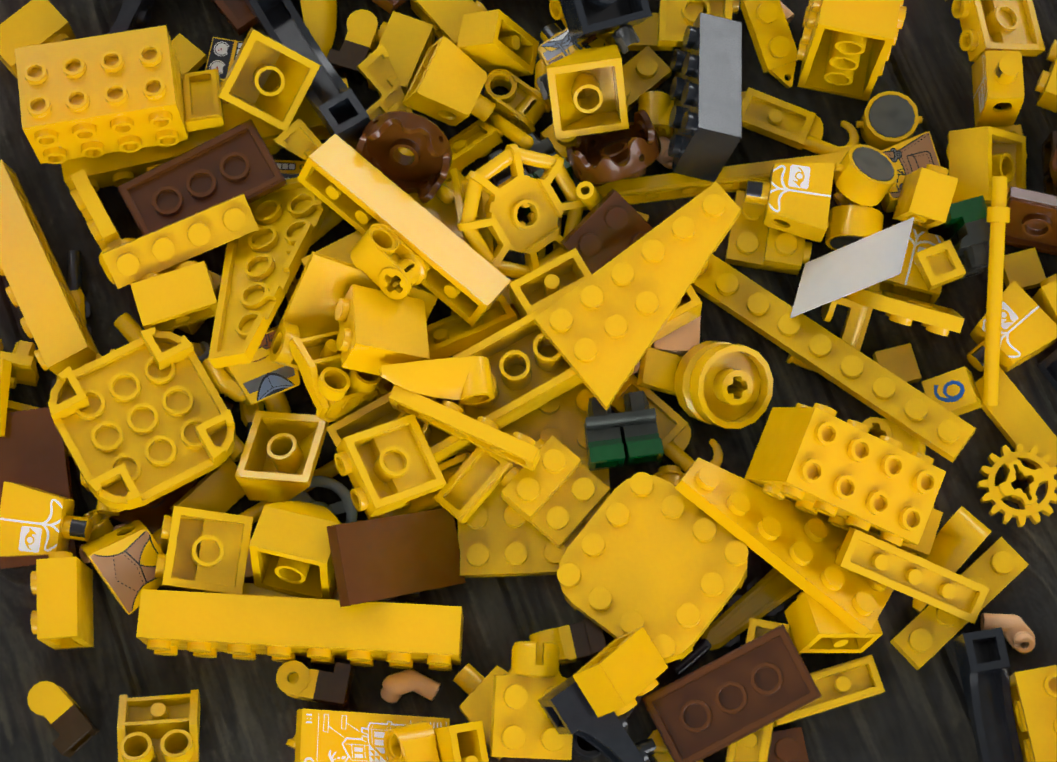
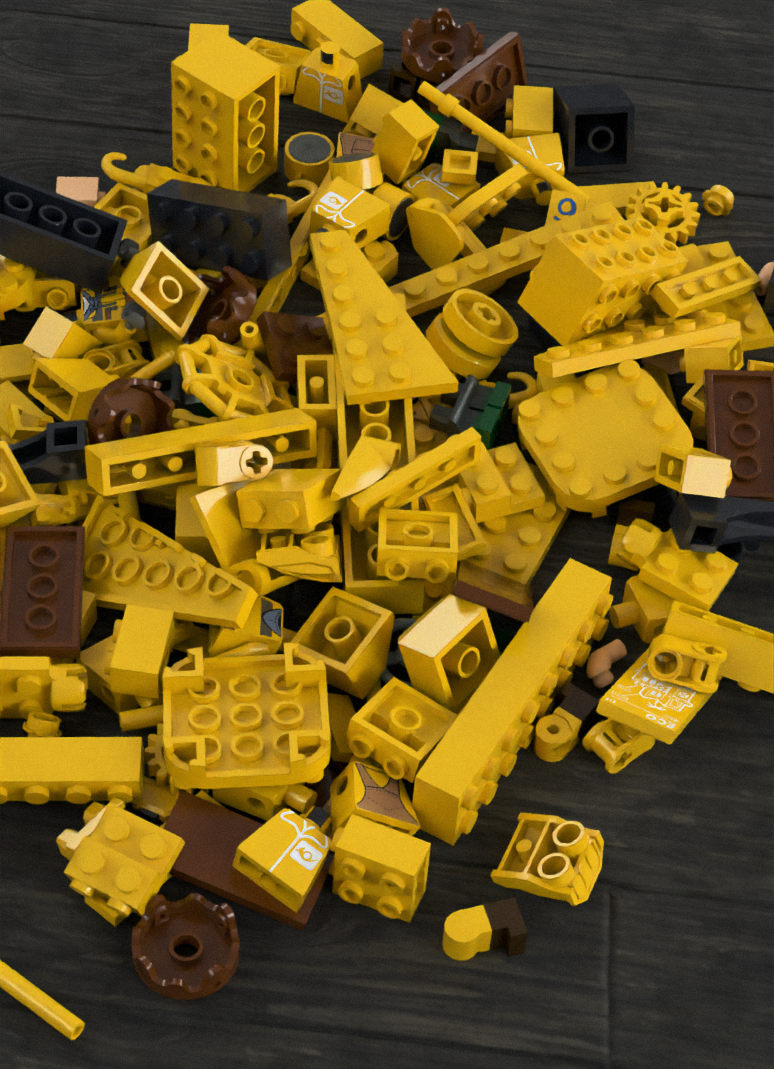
camera: 65 degrees left, 25 degrees down
yellow plate [102,194,259,289] -> none
white sticker [790,217,914,318] -> none
none -> yellow plate [22,711,62,737]

